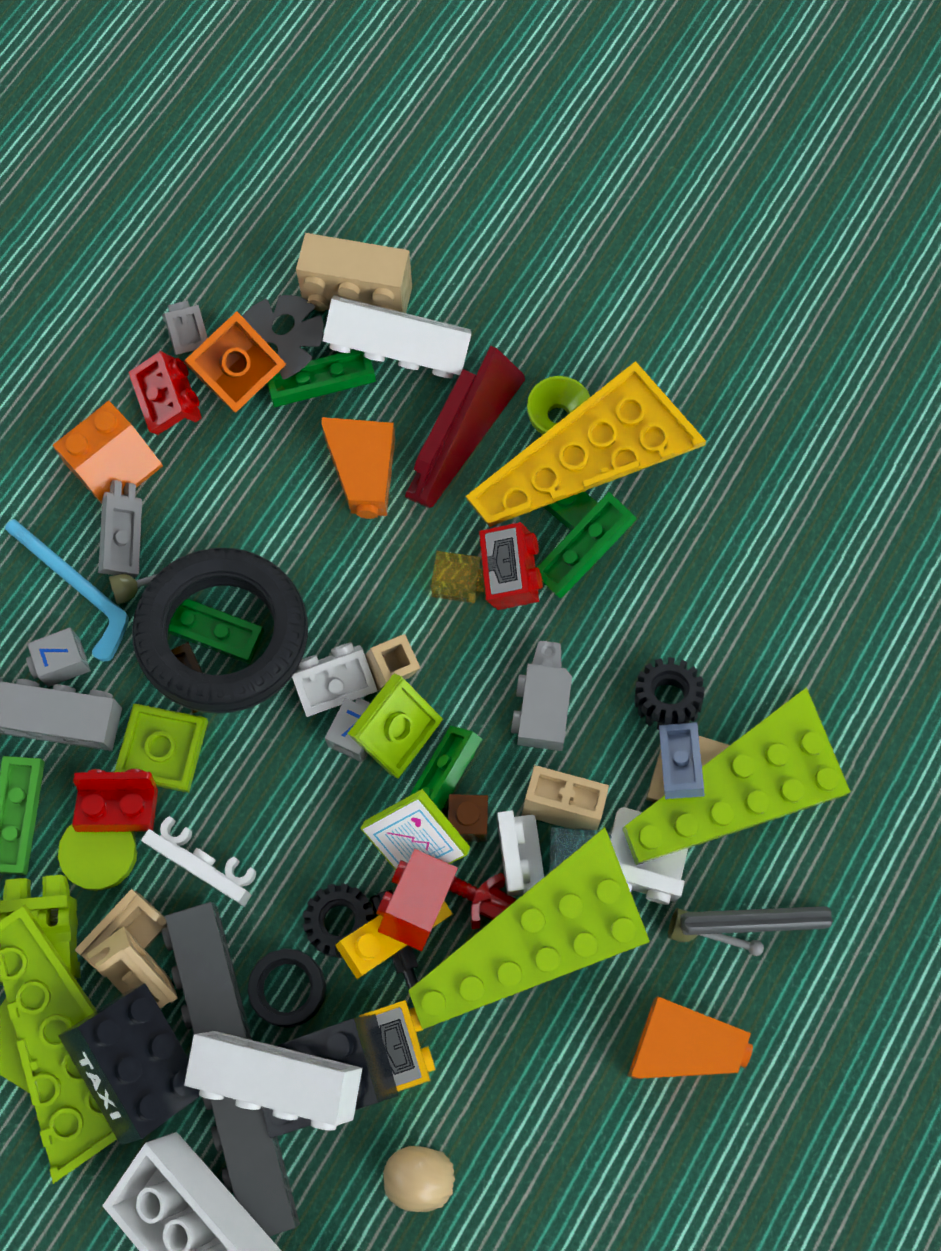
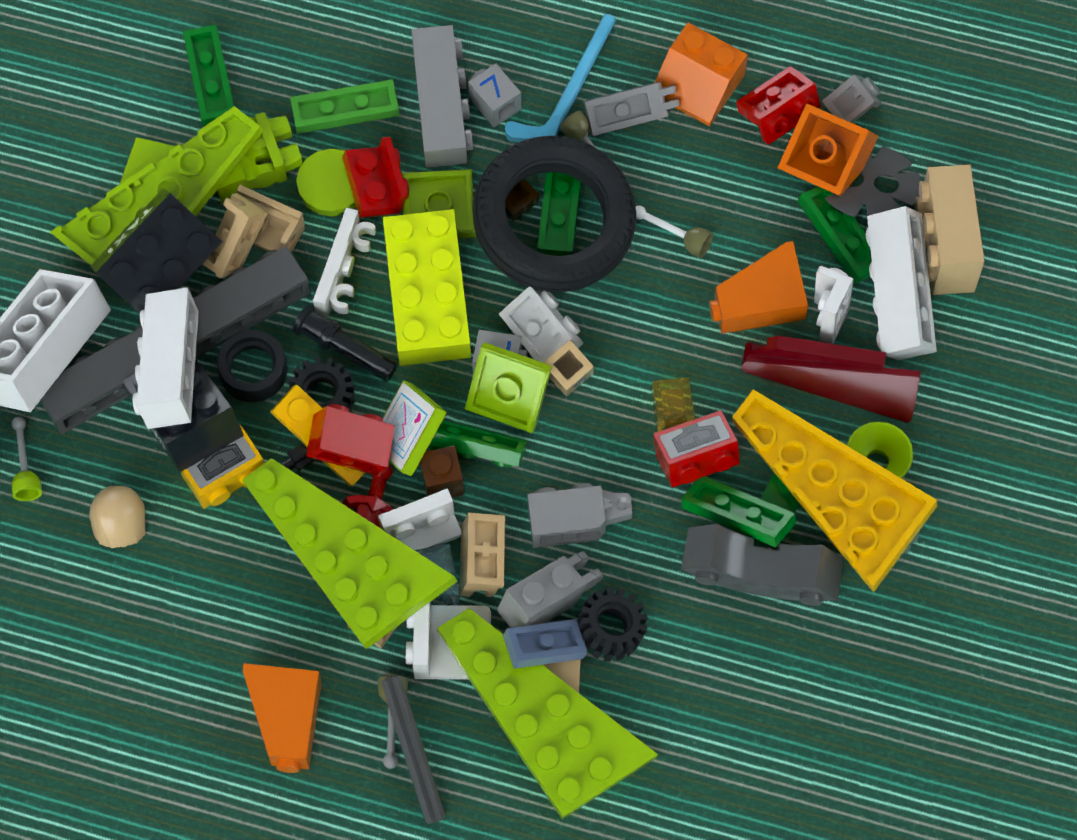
camera: 75 degrees right, 5 degrees down
none -> black pin [292,305,398,382]
none -> neon yellow brick [383,209,471,366]
none -> light grey hinge [497,551,603,628]
none -> olive hinge [636,206,714,258]
none -> dark grey brick [681,524,844,606]
none -> white bracket [814,266,853,344]

